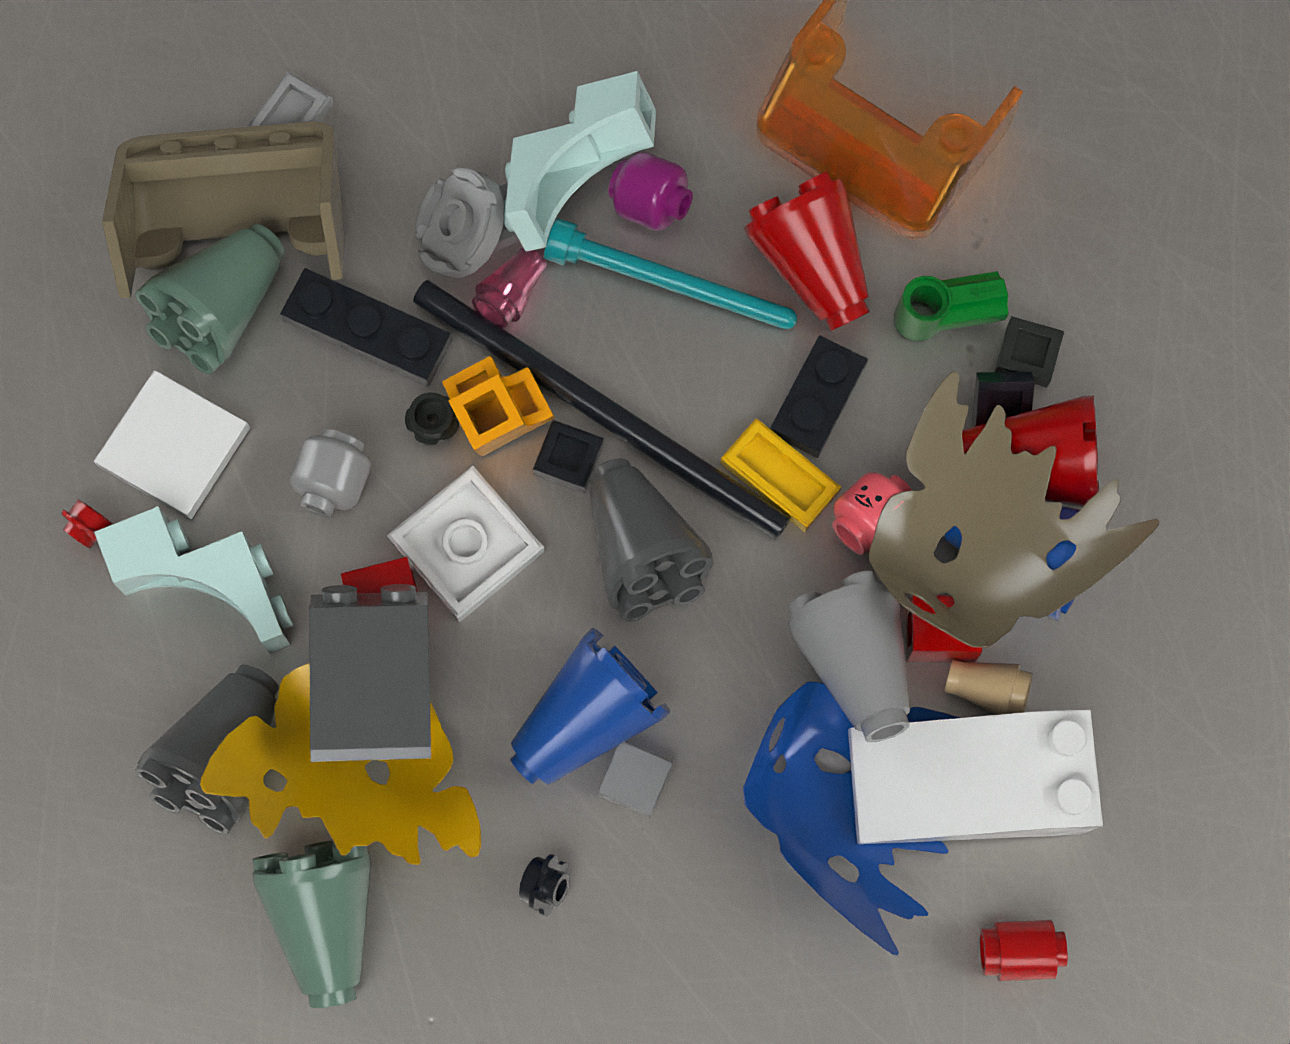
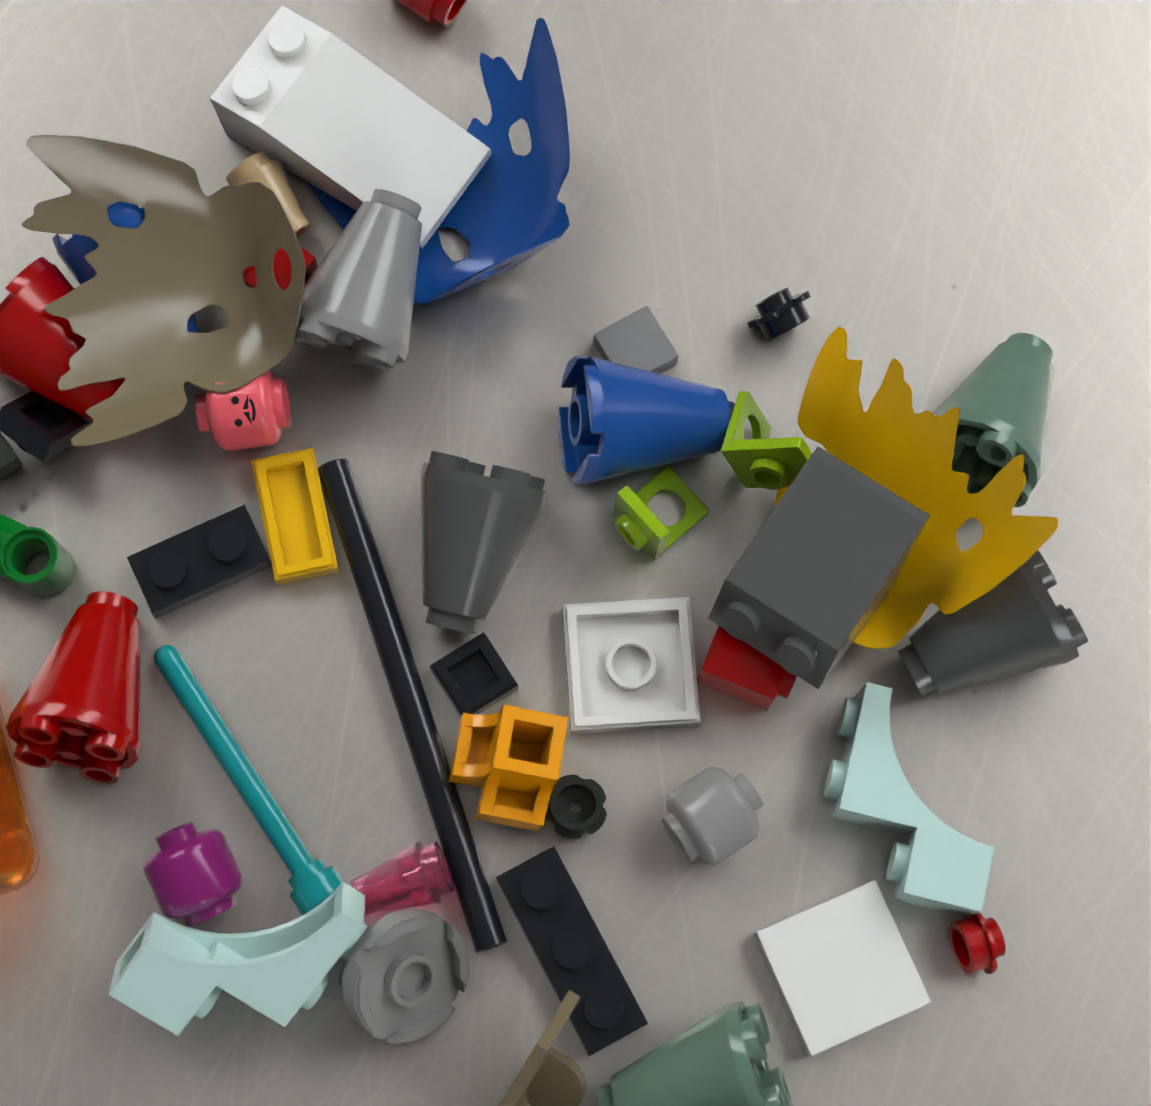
camera: 150 degrees left, 0 degrees up
none -> lime bracket [612,467,709,561]
none -> lime bracket [721,391,812,490]

